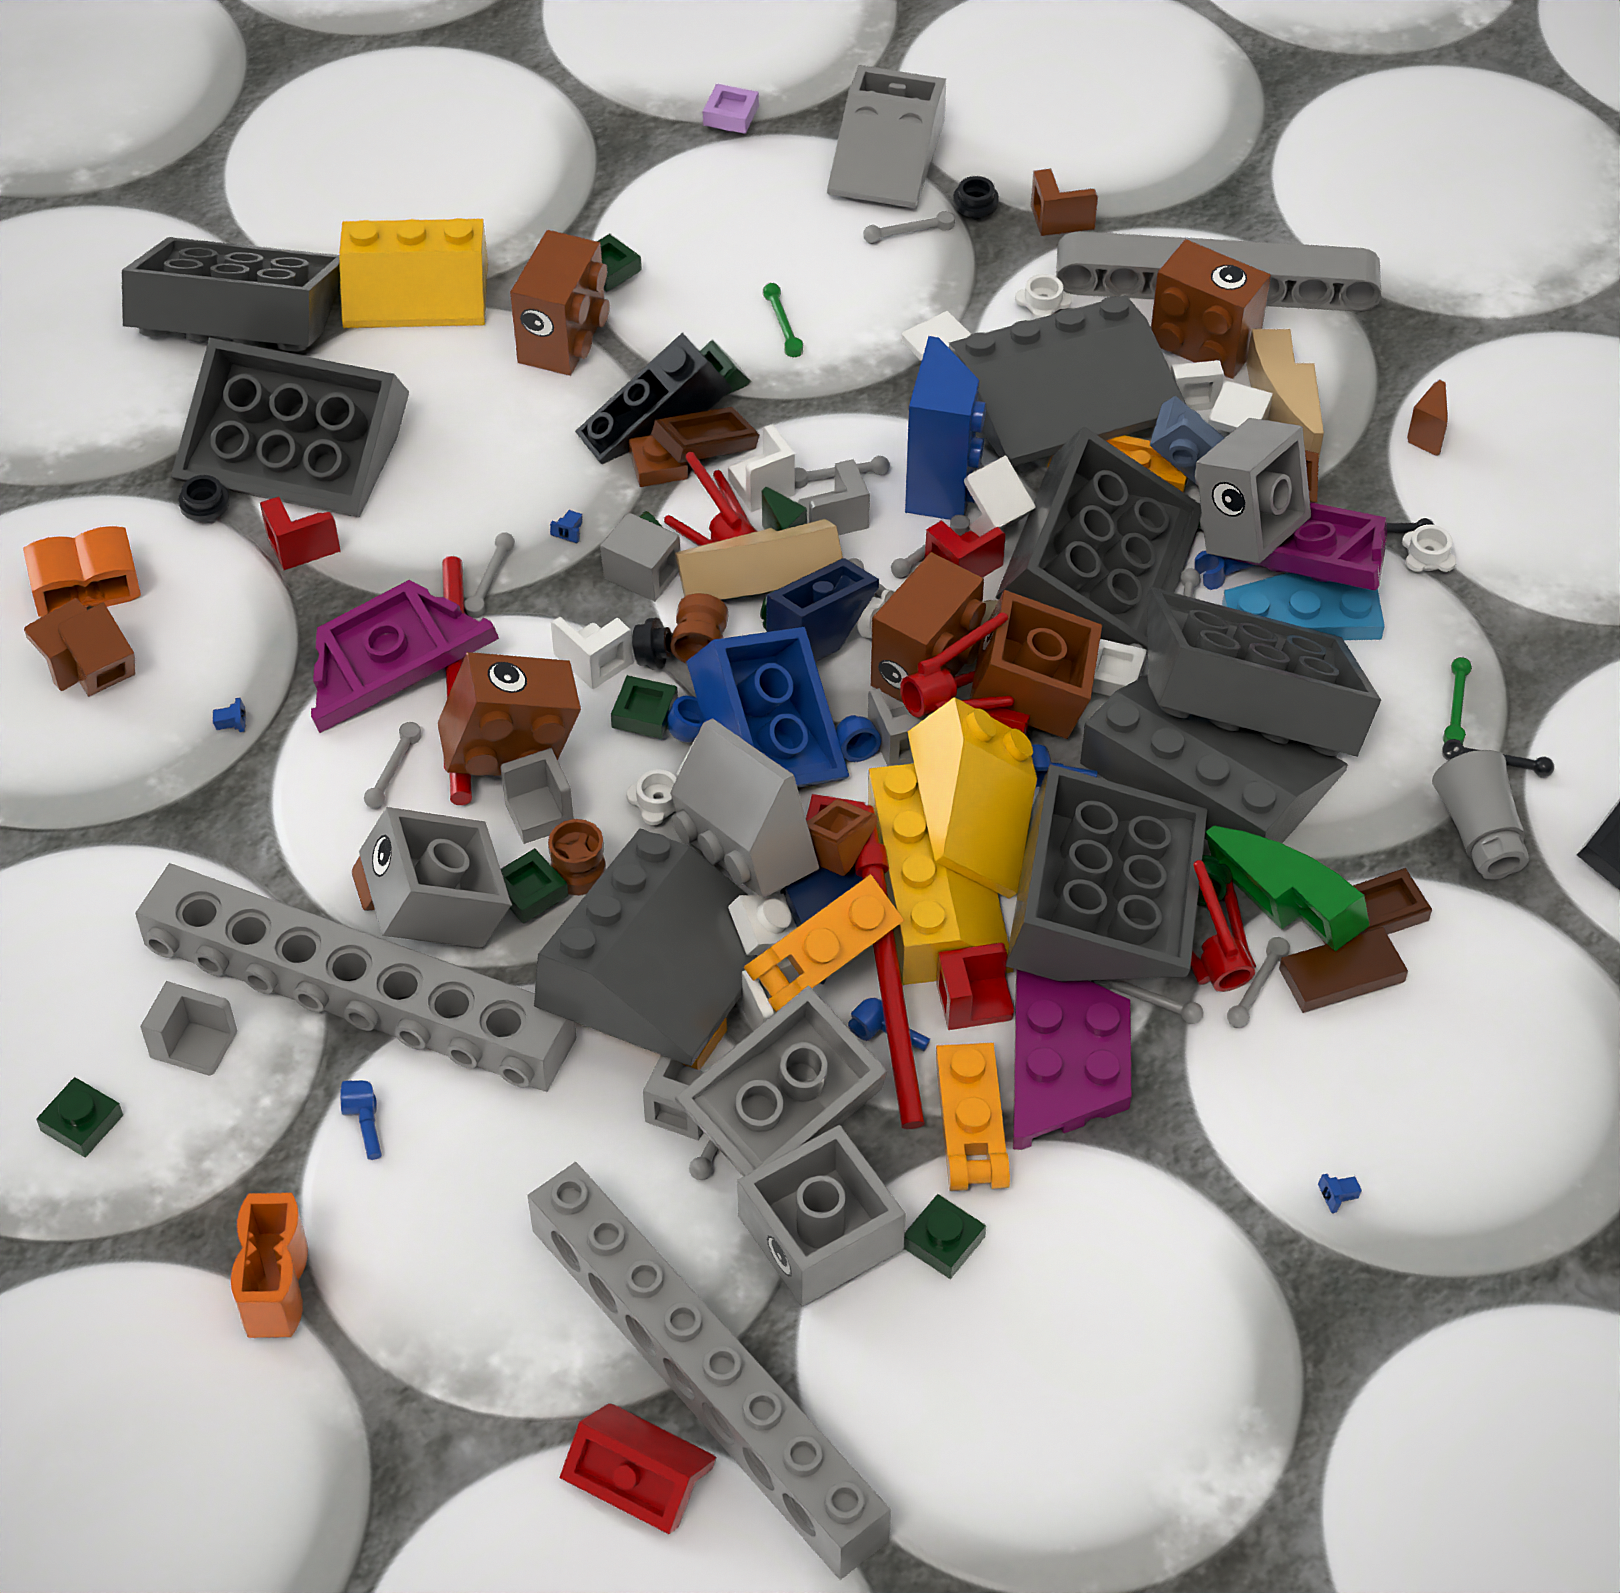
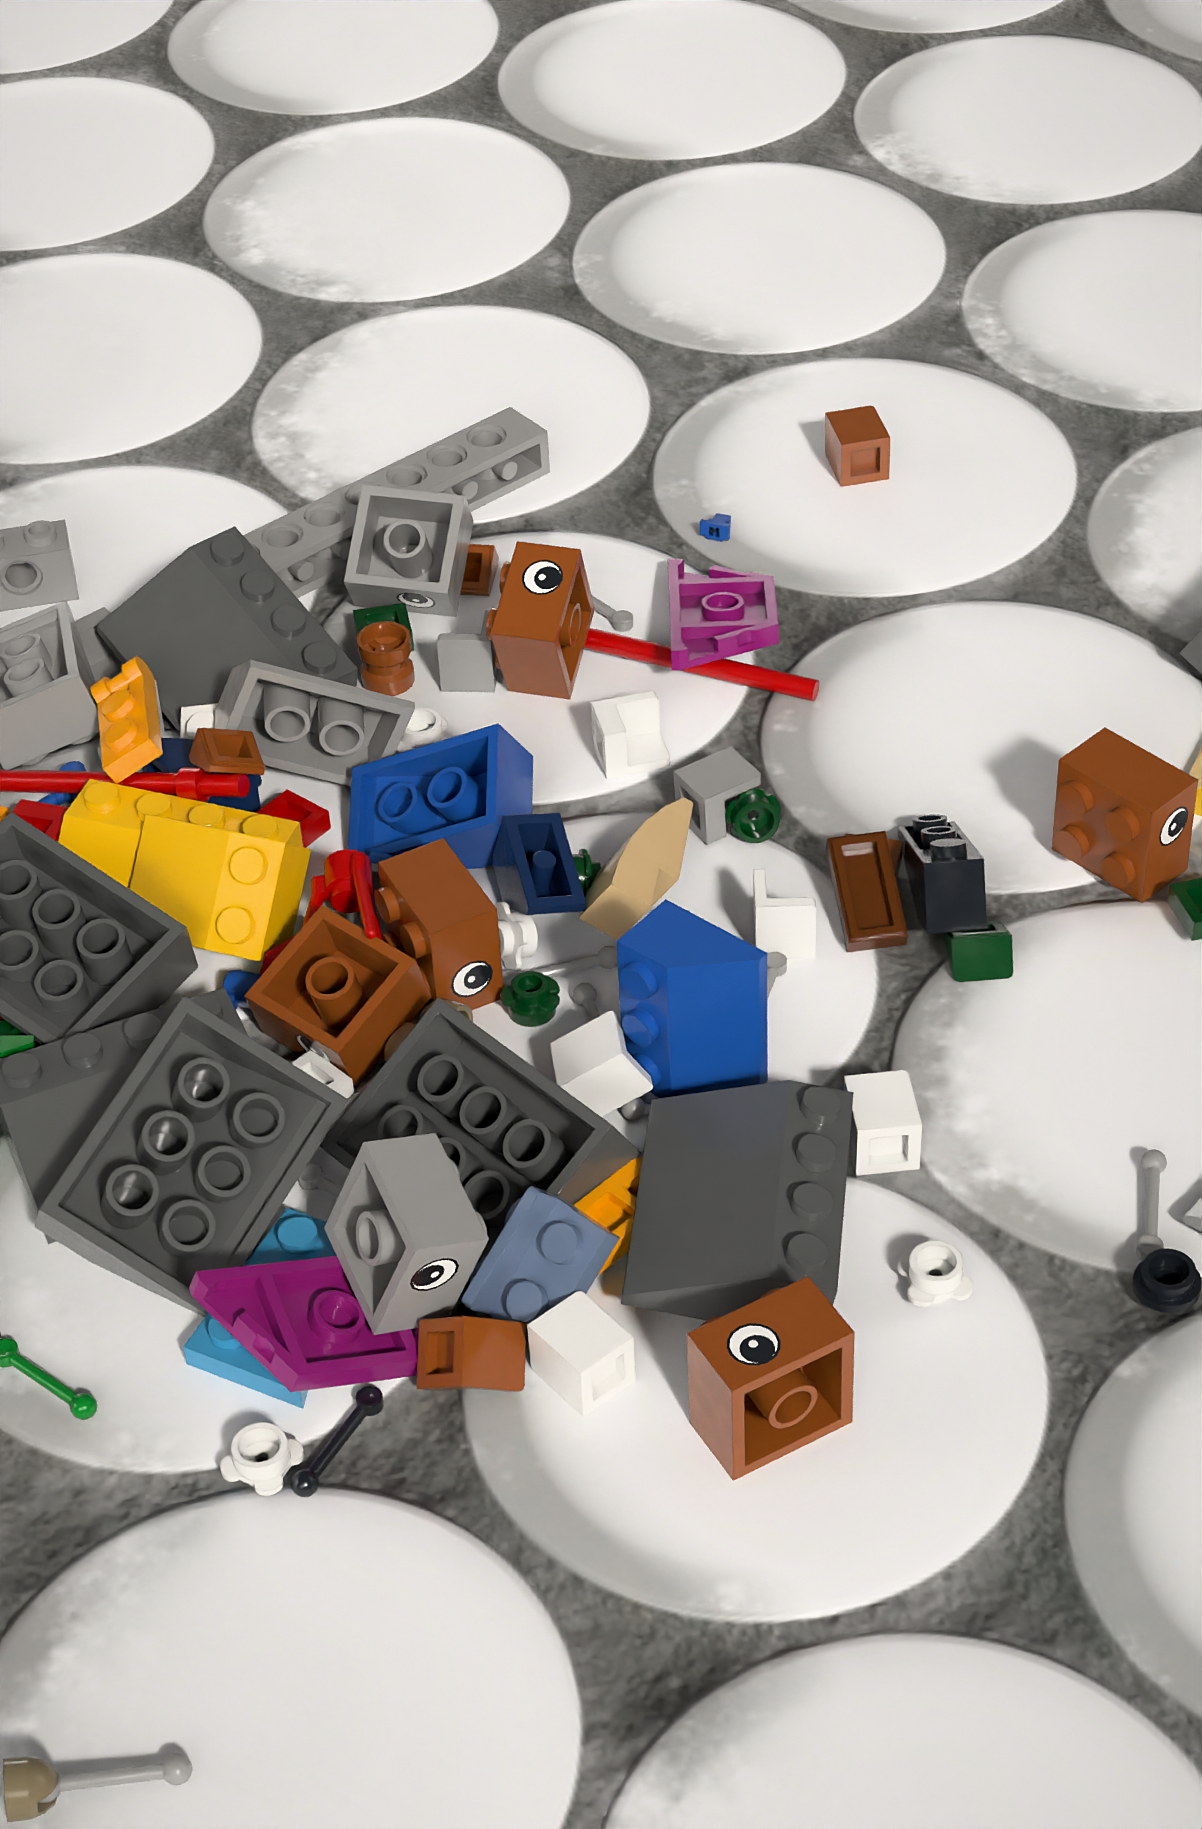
camera: 120 degrees right, 10 degrees down
orange brick [23,526,141,617] -> none
dark green plate [36,1077,123,1158] -> none
dark orange panel [58,602,135,697] -> none
light grey panel [140,981,237,1075] -> none
dark grey slope [171,337,409,517] -> none
black plate [178,475,230,522] -> none
orange brick [231,1193,308,1338] -> none
red panel [260,496,341,571] -> none
blue hand [340,1080,382,1160] -> none
light grey hinge [464,532,515,618] -> none
blue piece [550,510,582,543] -> none
dark green plate [611,675,678,739] -> none
black plate [632,617,673,670] -> none
red plant [664,452,757,546] -> none
dark orange wheel [670,593,729,664] -> none
dark green slope [761,487,807,531] -> none
green hinge [762,283,803,357] -> none
red panel [925,520,1006,578] -> none
dark orange panel [1031,168,1098,236] -> none
light grey beam [1056,231,1382,312] -> none
white plate [1171,360,1224,411] -> none
tan slope [1246,329,1324,456] -> none
dark orange slope [1407,379,1448,456] -> none

